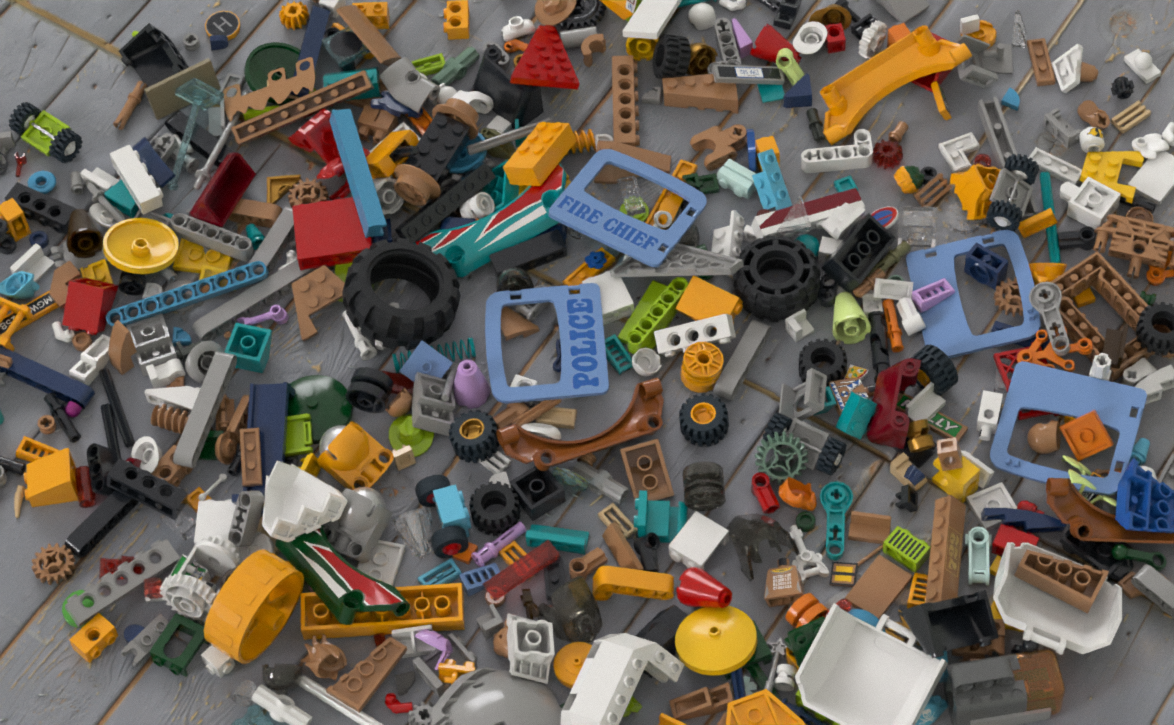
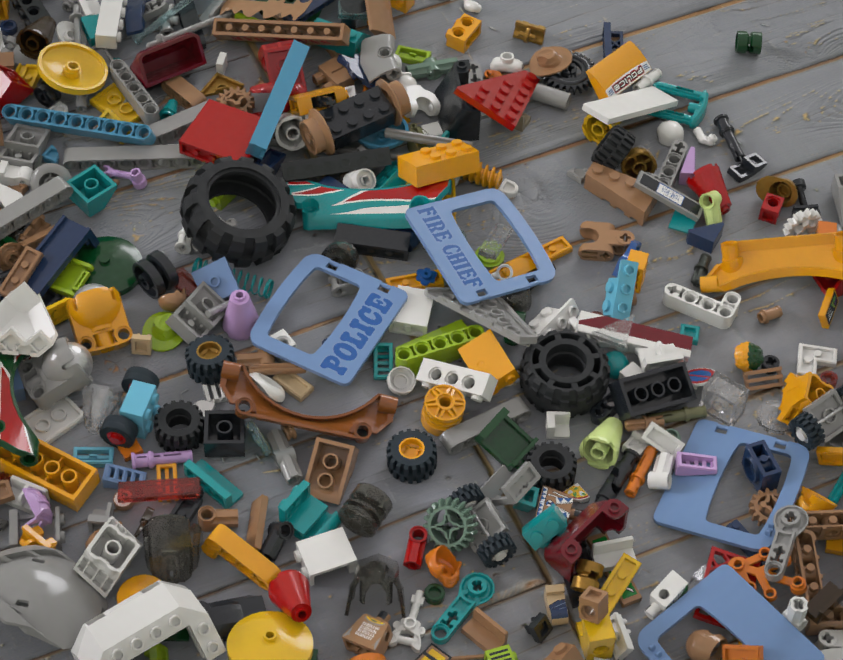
camera: 25 degrees right, 5 degrees down
medium nougat wing [292,265,345,341] -> none
medium nougat slope [501,306,540,341] -> none
medium nougat piece [581,34,606,68] -> none
medium nougat wedge [594,140,671,184] -> none
tan tile [598,503,638,539] -> none
medium nougat brick [612,55,640,147] -> none
dark green slope [682,173,719,194] -> none
light aqua brick [717,159,757,199] -> none
white piece [793,21,827,55] -> none
clear red gear [872,139,903,170] -> none
black wheel [911,344,959,396] -> none
none -> white tile [216,52,228,75]
none -> dark green panel [474,407,539,472]
none -> yellow tile [601,553,642,616]

